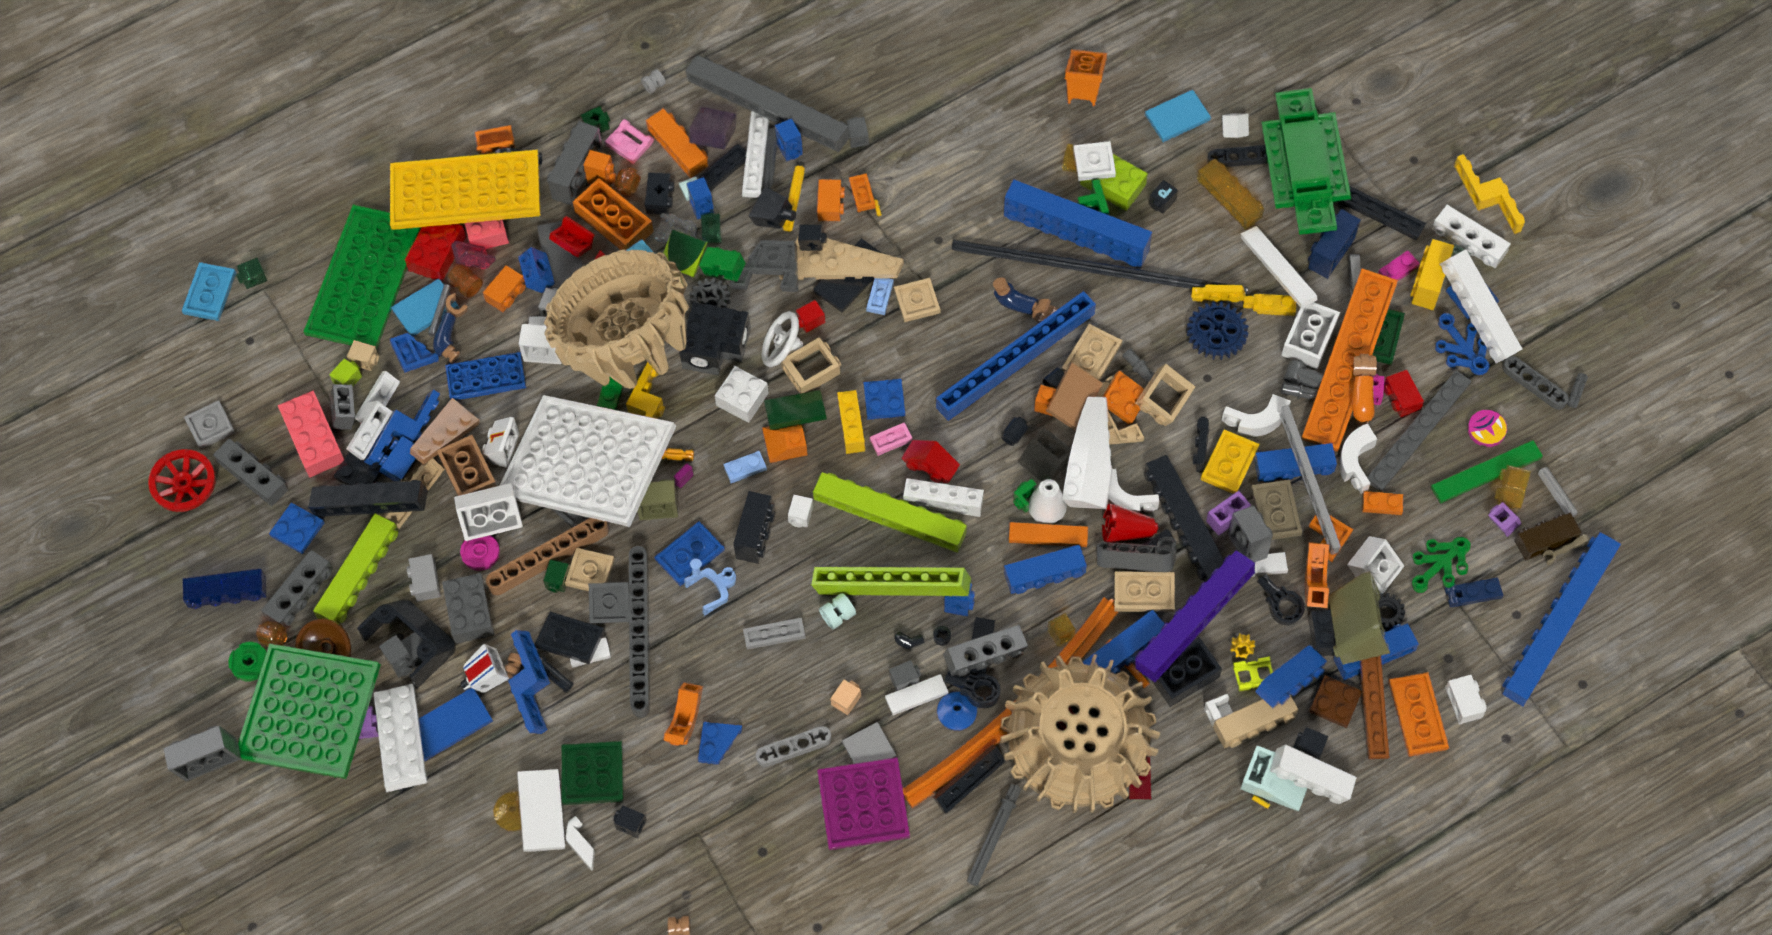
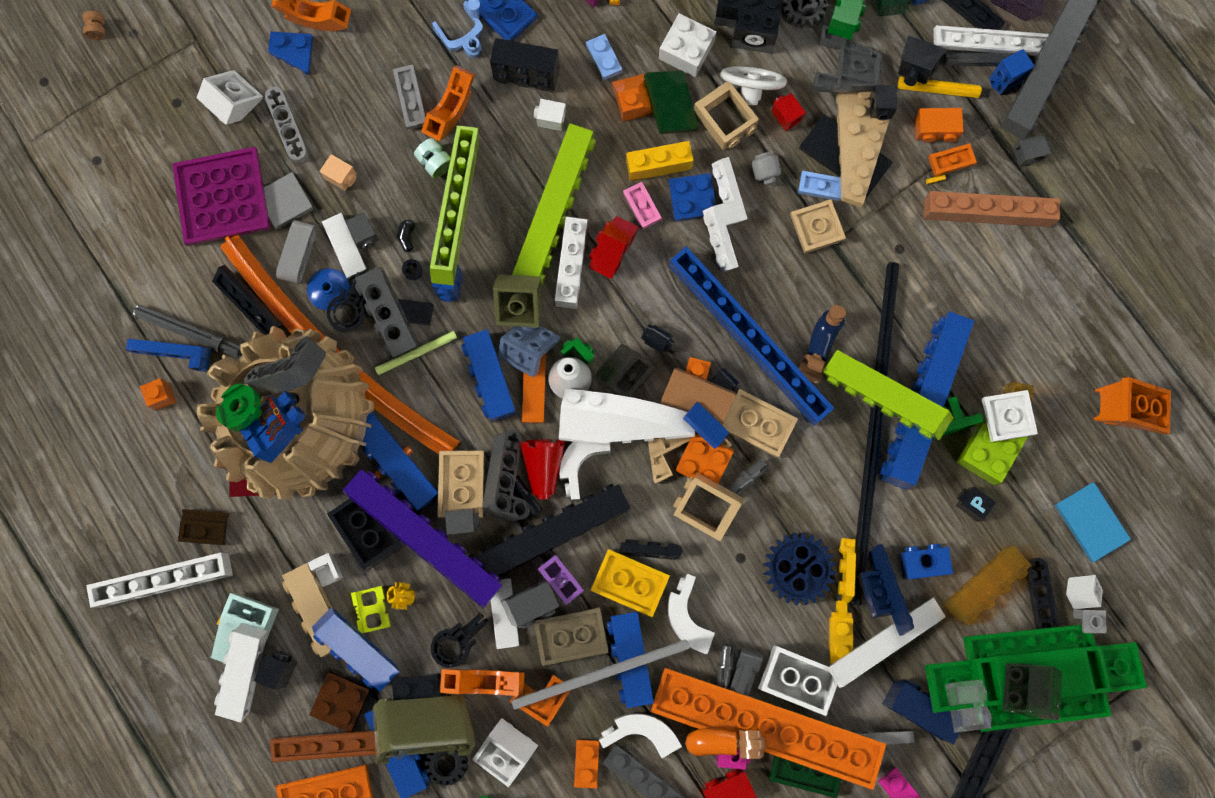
camera: 85 degrees right, 15 degrees up
clear yellow brick [1047,613,1076,647] -> none
none -> white brick [86,553,233,608]
none -> blue beam [125,339,212,372]
none -> orange brick [139,378,176,411]
none -> dark brown plate [178,509,229,546]
none -> white slope [197,70,263,125]
none -> green plate [216,384,262,432]
none -> blue hips [240,391,306,463]
none -> dark grey beam [244,336,326,397]
none -> light grey beam [276,220,317,284]
none -> yellowish green bar [375,331,457,375]
none -> orange arch [421,65,475,141]
none -> dark grey brick [445,508,480,535]
none -> olive brick [493,274,543,328]
none -> sand blue bracket [498,325,560,377]
none -> blue tile [683,402,729,449]
none -> white bracket [703,157,747,272]
none -> light grey head [752,152,781,184]
none -> lime brick [823,350,954,440]
none -> dark blue bracket [857,544,914,636]
none -> blue brick [899,543,953,580]
none -> nougat brick [924,191,1060,227]
none -> clear piece [945,679,992,733]
none -> clear smoke slope [1003,663,1062,720]
none -> light grey bracket [1073,609,1107,633]

